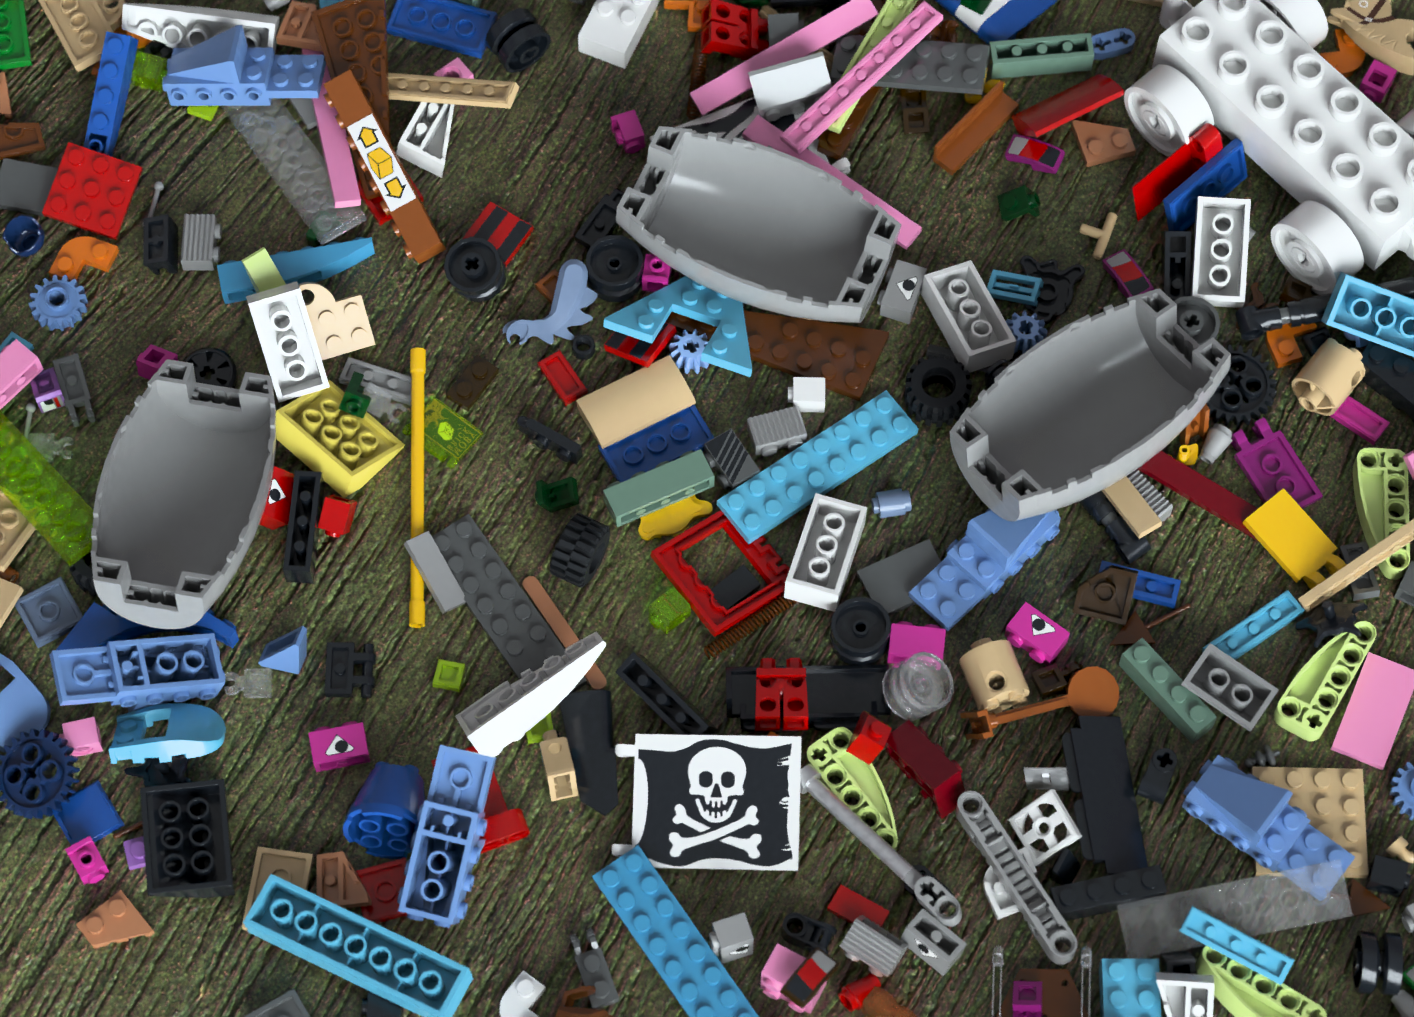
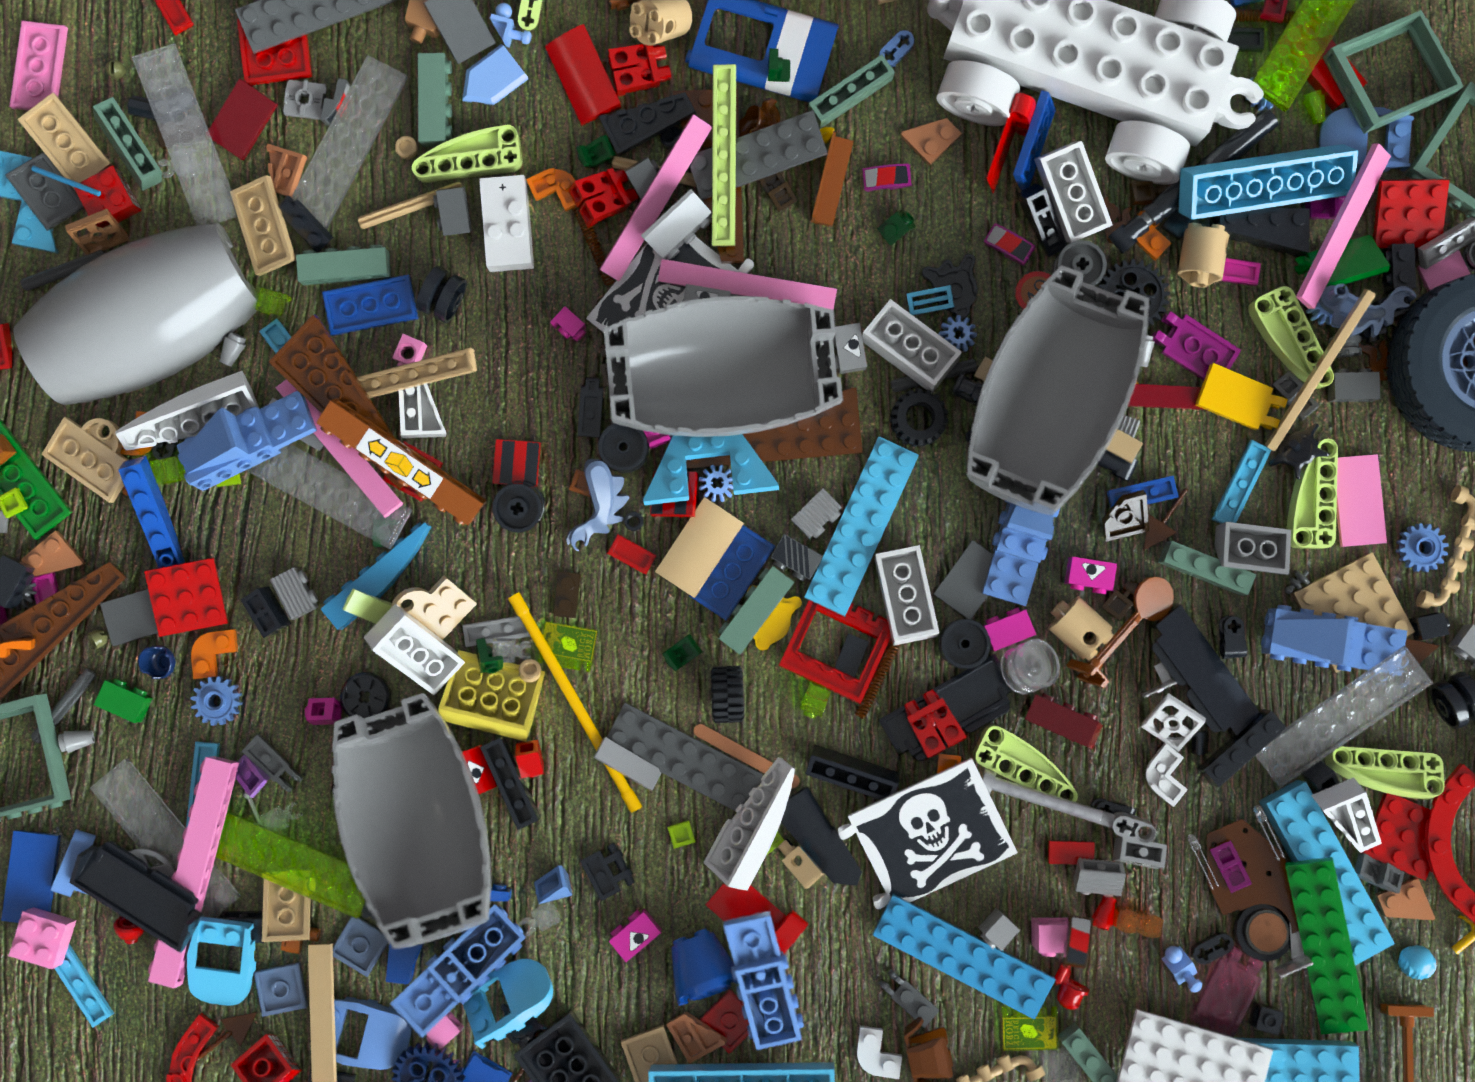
camera: 30 degrees left, 20 degrees up
light grey hinge [143,181,164,227] -> none
nougat wing [276,1,323,52] -> none
black hinge [517,416,582,465] -> none
bright pink tile [780,1,943,155] -> none
black piece [781,912,837,954] -> none
white brick [788,377,825,413] -> none
red slope [846,710,892,765] -> none
sand blue brick [871,488,912,519] -> none
light grey gear [956,791,1077,965] -> none
red slope [1011,74,1125,137] -> none
tan piece [1079,212,1117,260] -> none
medium azure tile [1179,906,1294,985] -> none
none -> tan tile [519,659,541,683]

